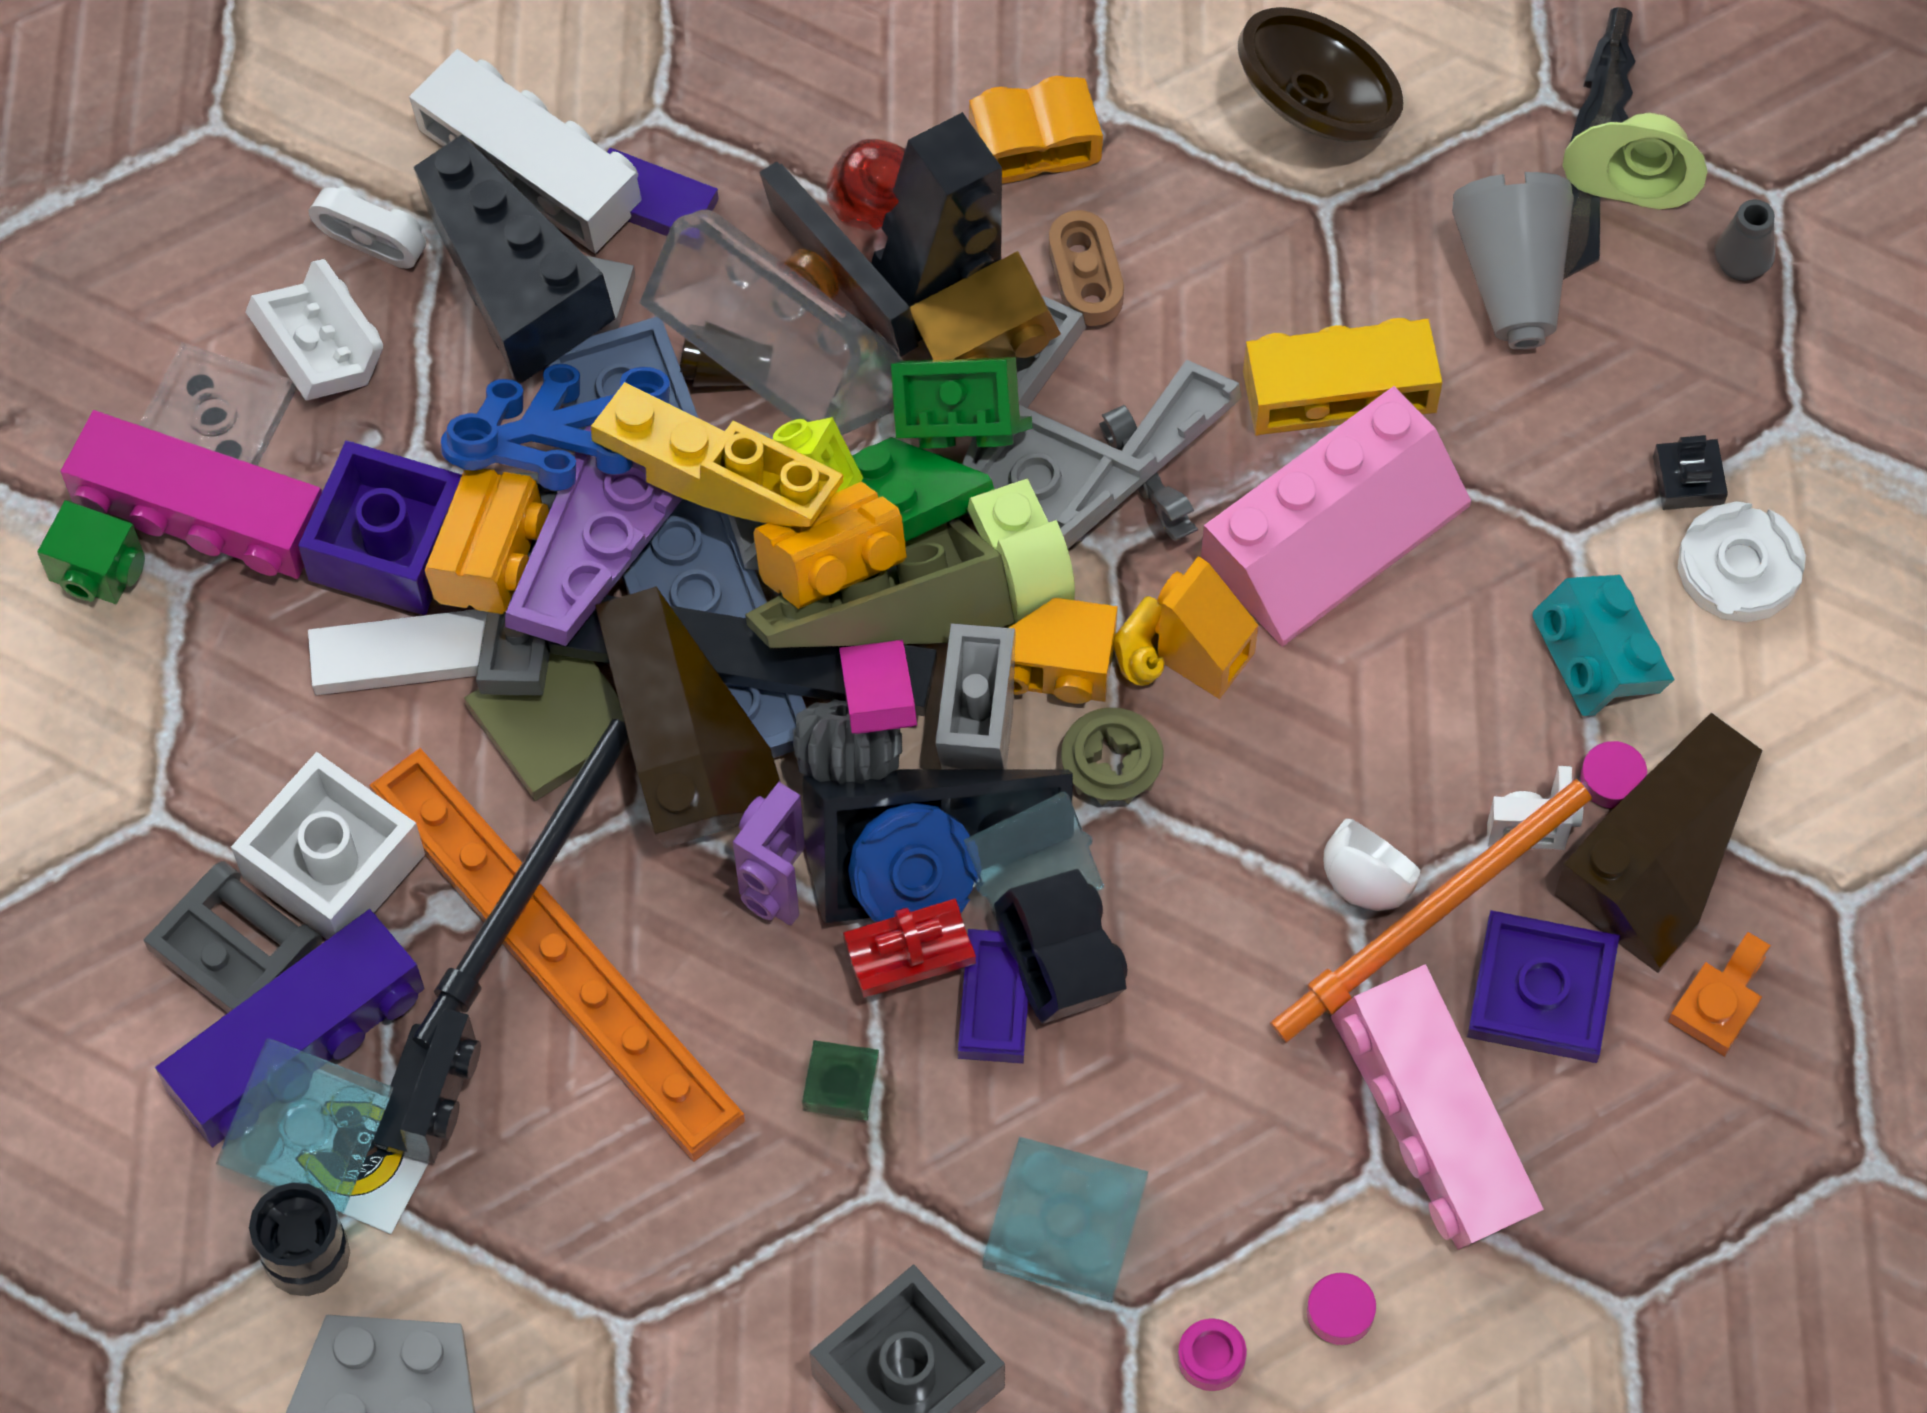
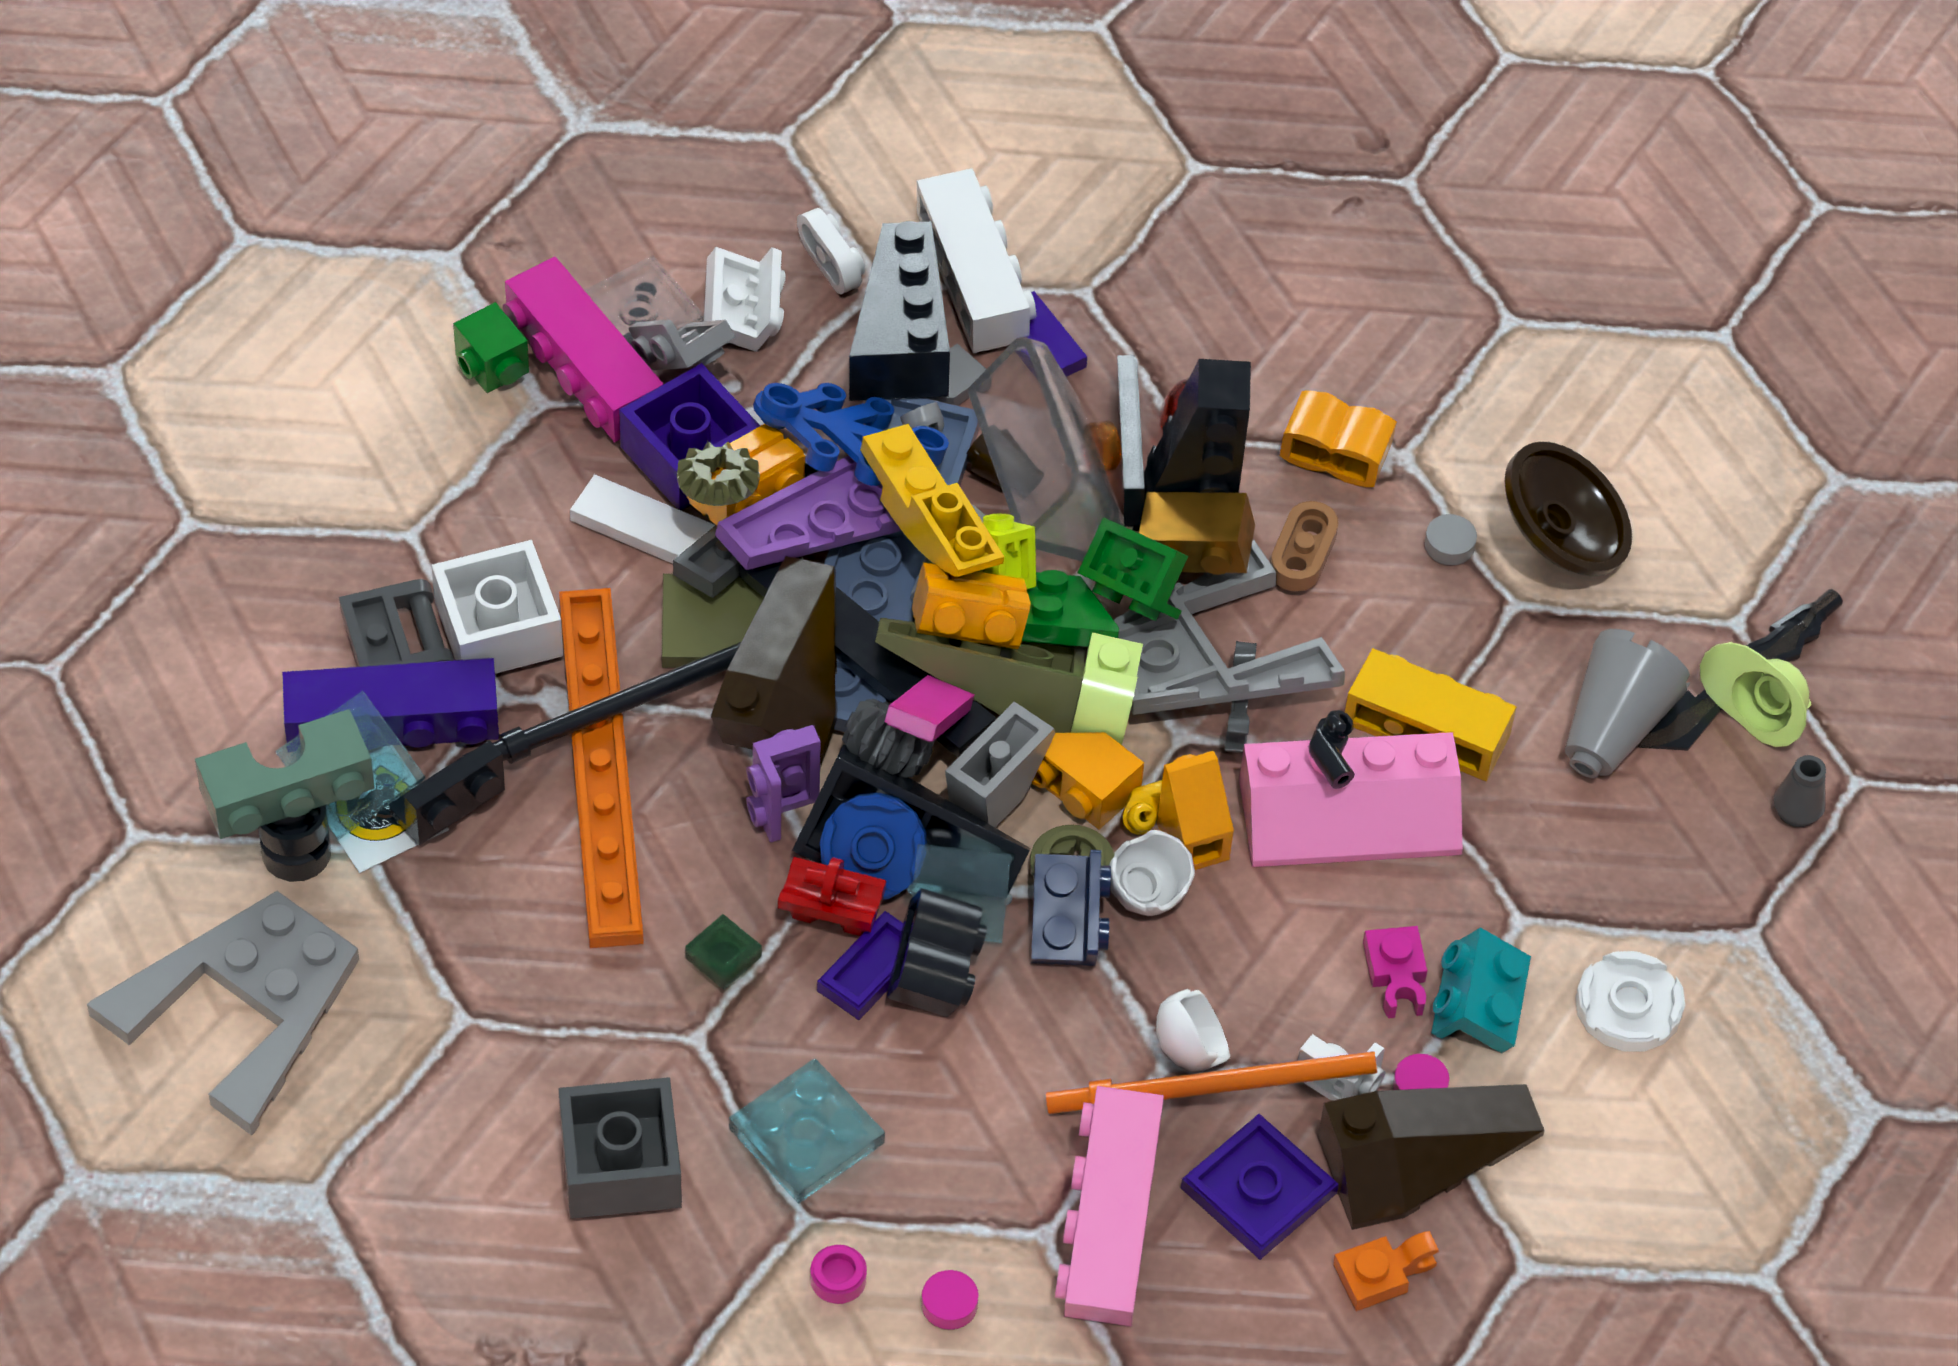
camera: 30 degrees right, 10 degrees down
black tile [1653,435,1728,510] -> none
none -> sand green arch [195,709,375,839]
none -> light grey bracket [628,319,736,370]
none -> olive gear [677,441,760,506]
none -> light grey hinge [900,402,944,433]
none -> dark blue bracket [1031,849,1111,966]
none -> white hair [1109,830,1195,916]
none -> black arm [1308,710,1355,789]
none -> dark pink plate [1363,926,1427,1018]
none -> light grey tile [1424,514,1477,565]

